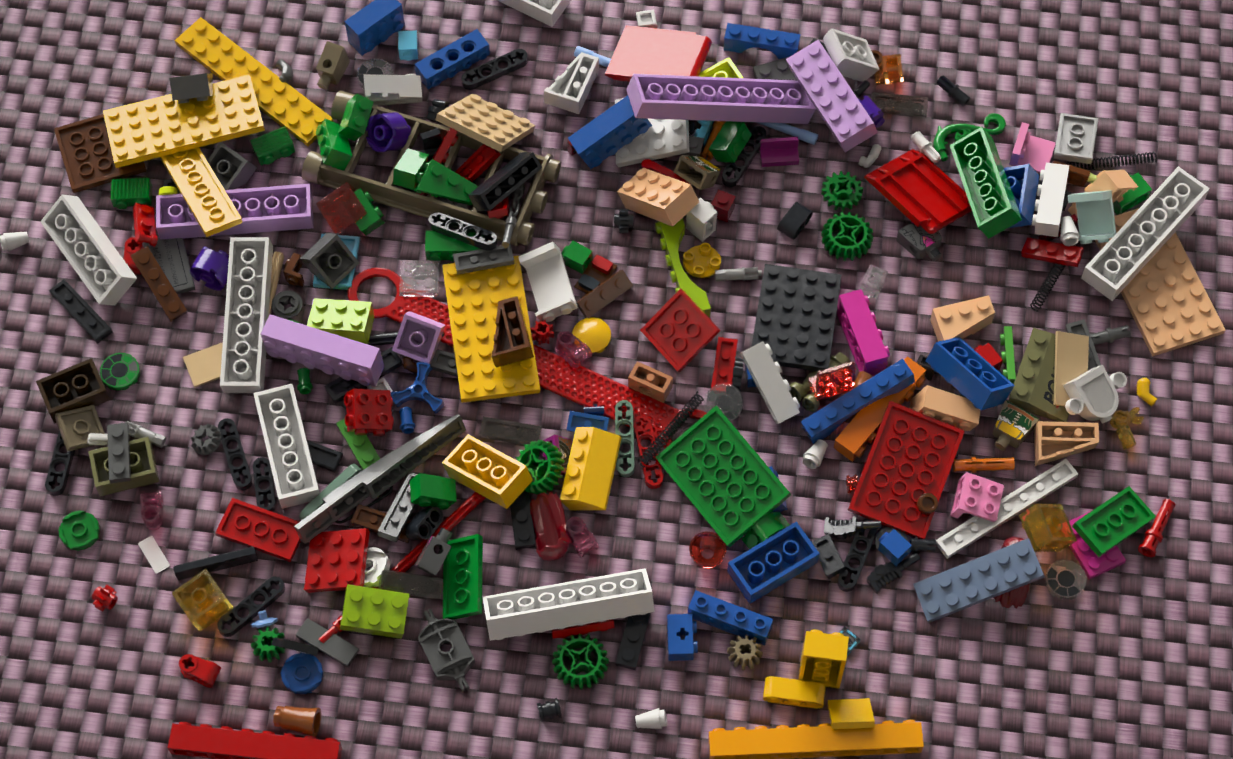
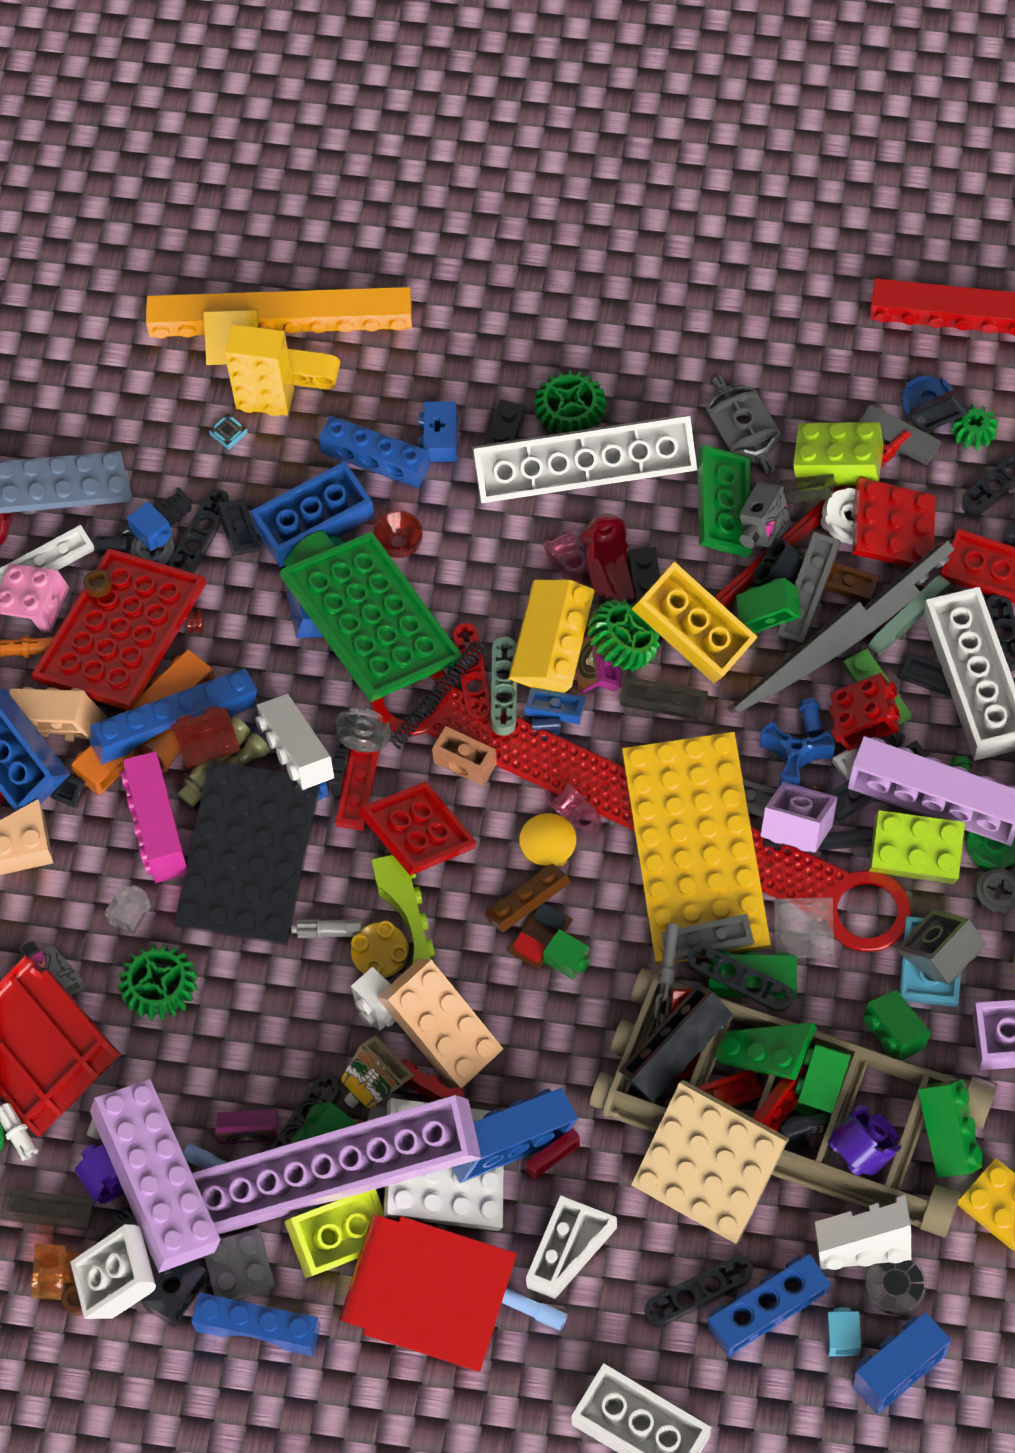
camera: 175 degrees left, 0 degrees up
medium blue plant [251,610,278,628] -> none
dark orange plant [273,706,322,737] -> none
reddish brown bracket [283,253,304,287] -> none
dark tan torso [316,41,350,89] -> none
clear red bracket [316,182,367,234] -> none
green brick [338,94,374,141] -> none
black piece [427,99,449,124] -> none
reddish brown wedge [491,296,534,368] -> none
white panel [518,242,578,322] -> none
red gear [530,320,554,345] -> none
black bush [537,698,562,722] -> none
black gear [614,209,633,233] -> none
white cone [635,708,667,729] -> none
white tile [636,10,657,28] -> none
dark red brick [711,189,736,222] -> none
dark tan gear [727,634,763,671] -> none
black beam [777,202,813,240] -> none
white cone [802,439,828,469] -> none
green gear [821,171,863,211] -> none
piece [824,516,882,540] -> none

